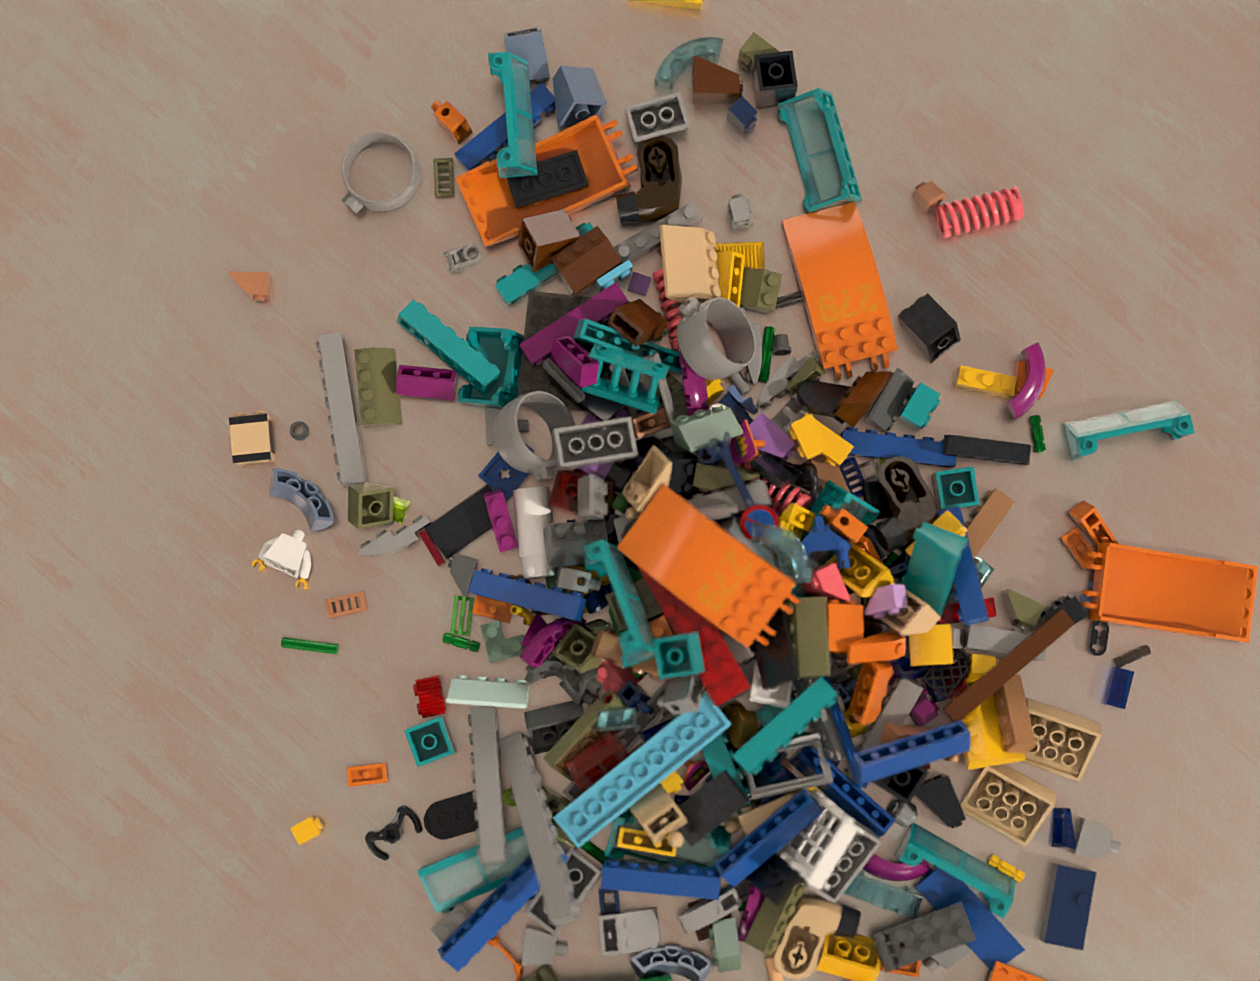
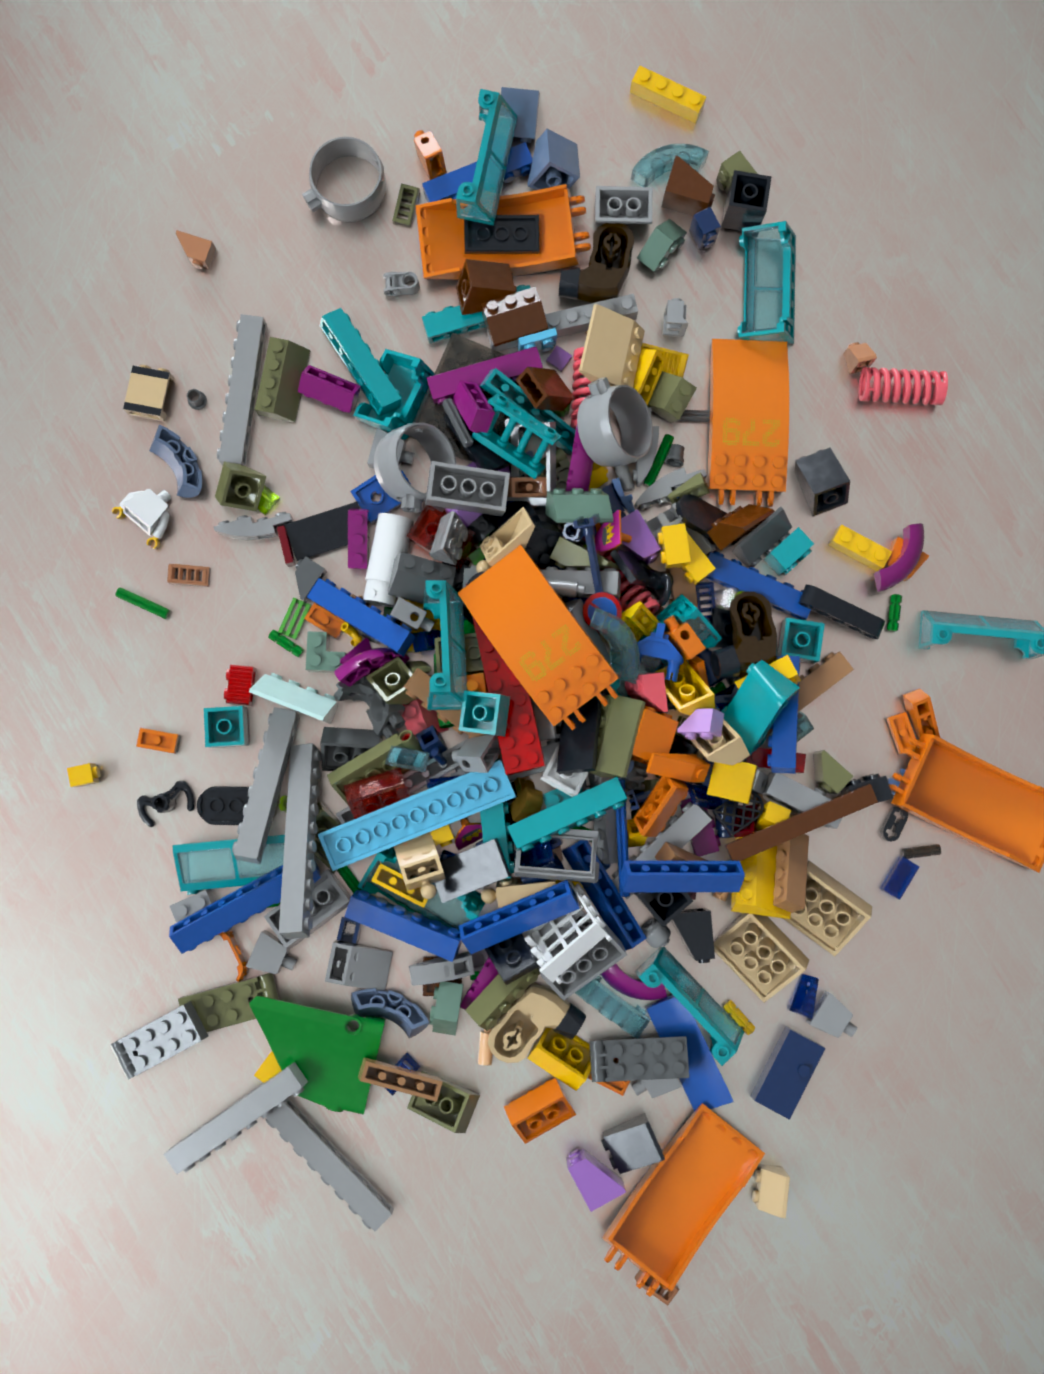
camera: 15 degrees right, 0 degrees up
none -> sand green brick [637,219,687,272]

